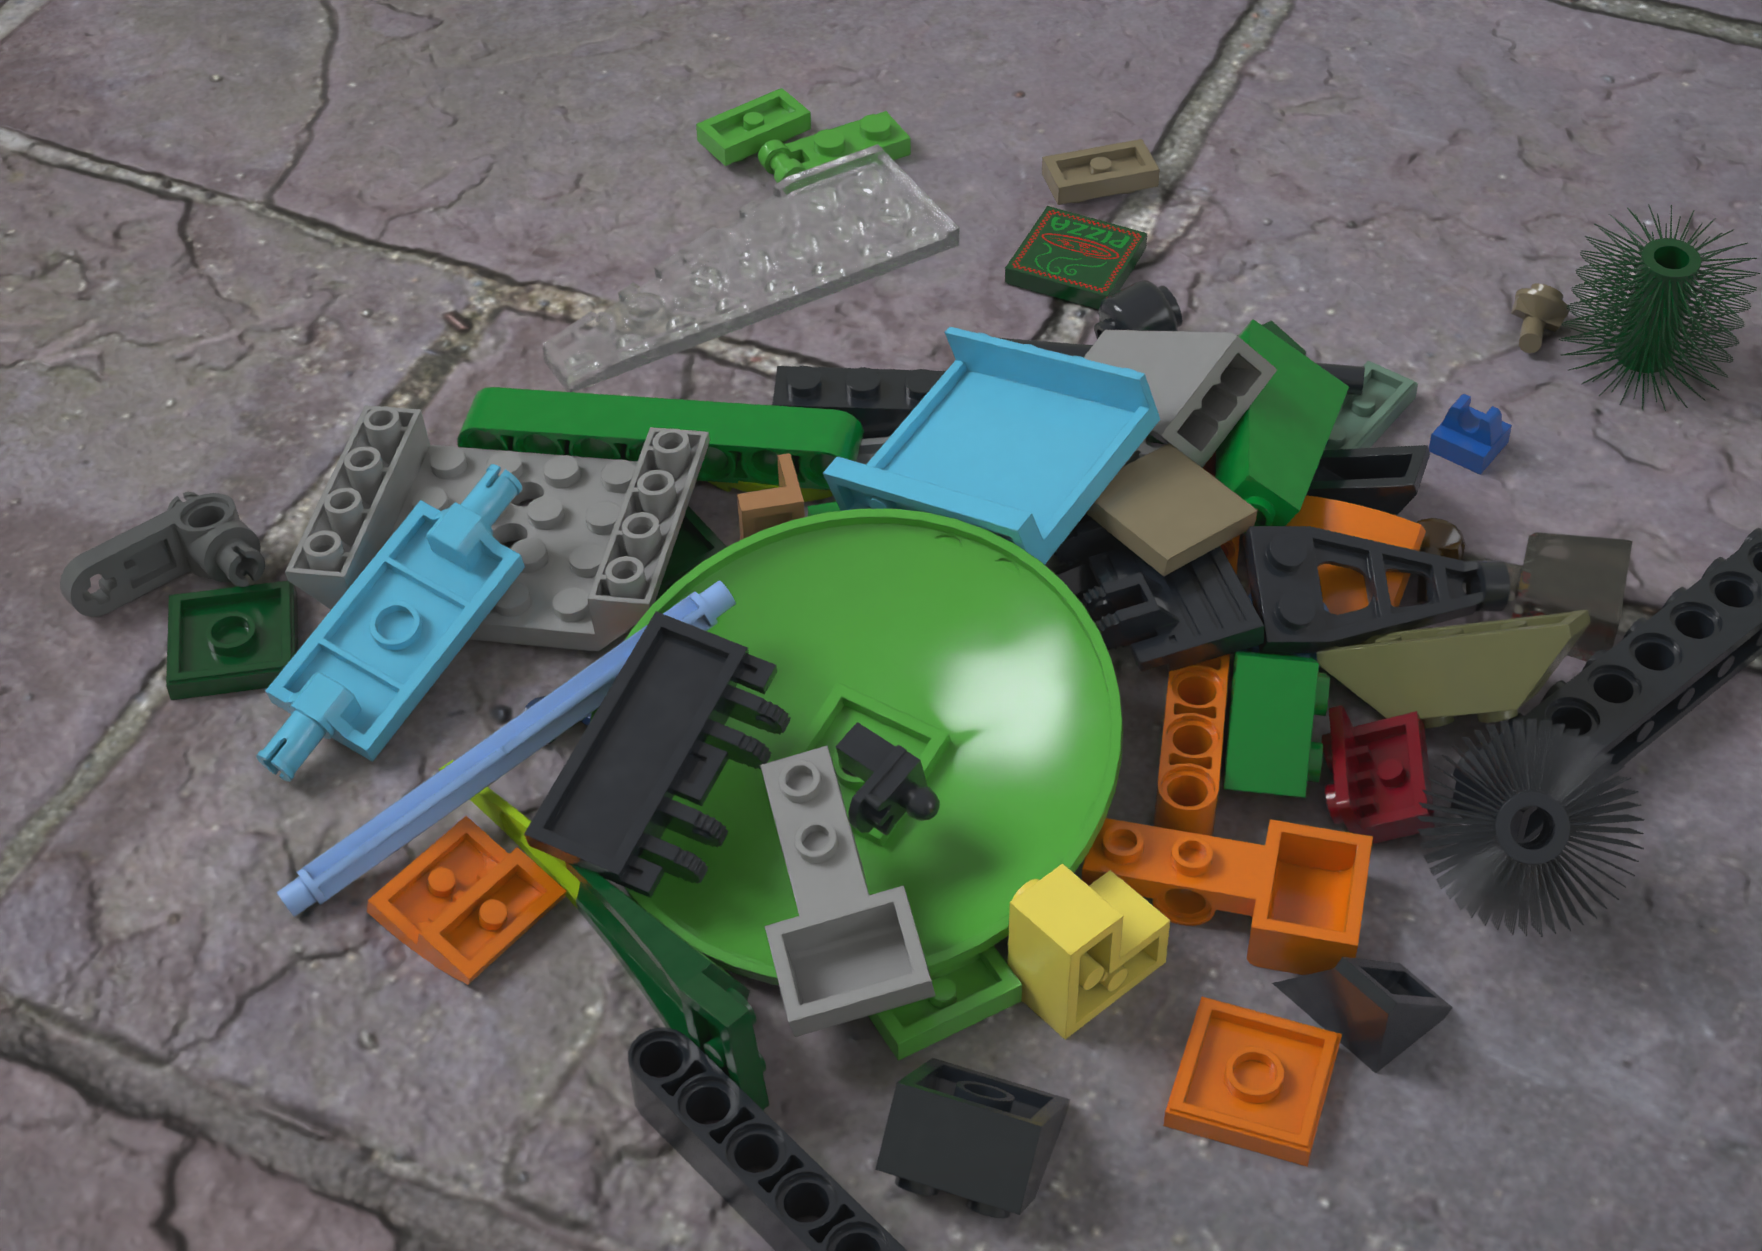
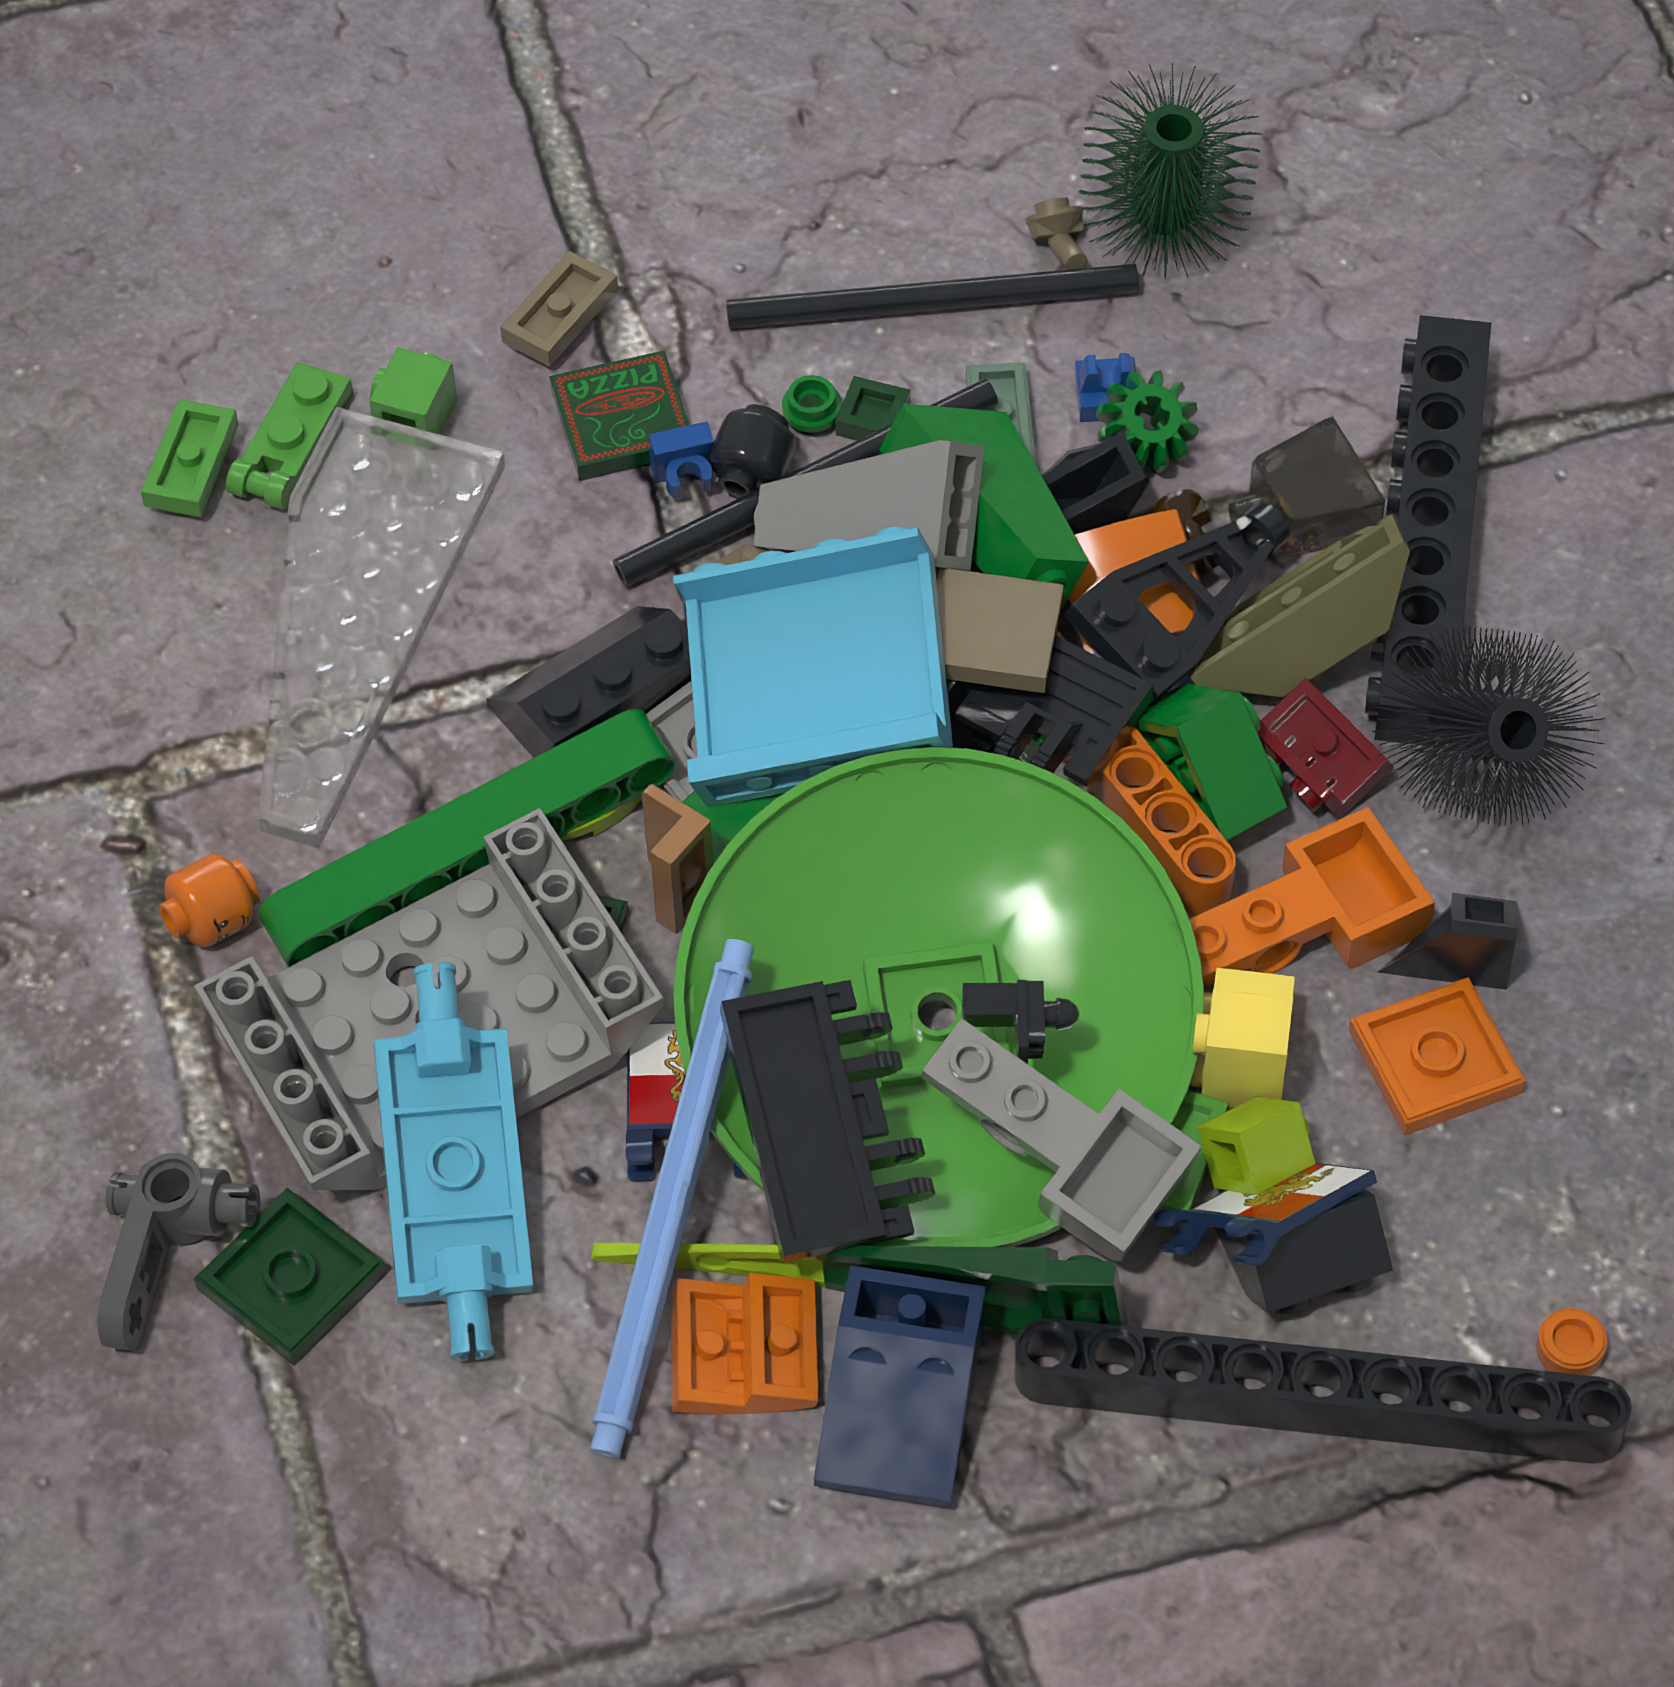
camera: 40 degrees left, 10 degrees up
none -> orange head [159,853,260,948]
none -> bright green brick [369,347,457,453]
none -> blue tile [649,421,714,499]
none -> black piece [726,264,1139,329]
none -> green plate [782,375,842,432]
none -> dark blue slope [814,1266,986,1508]
none -> green gear [1096,370,1199,473]
none -> flag [1154,1163,1377,1266]
none -> lime brick [1197,1096,1316,1195]

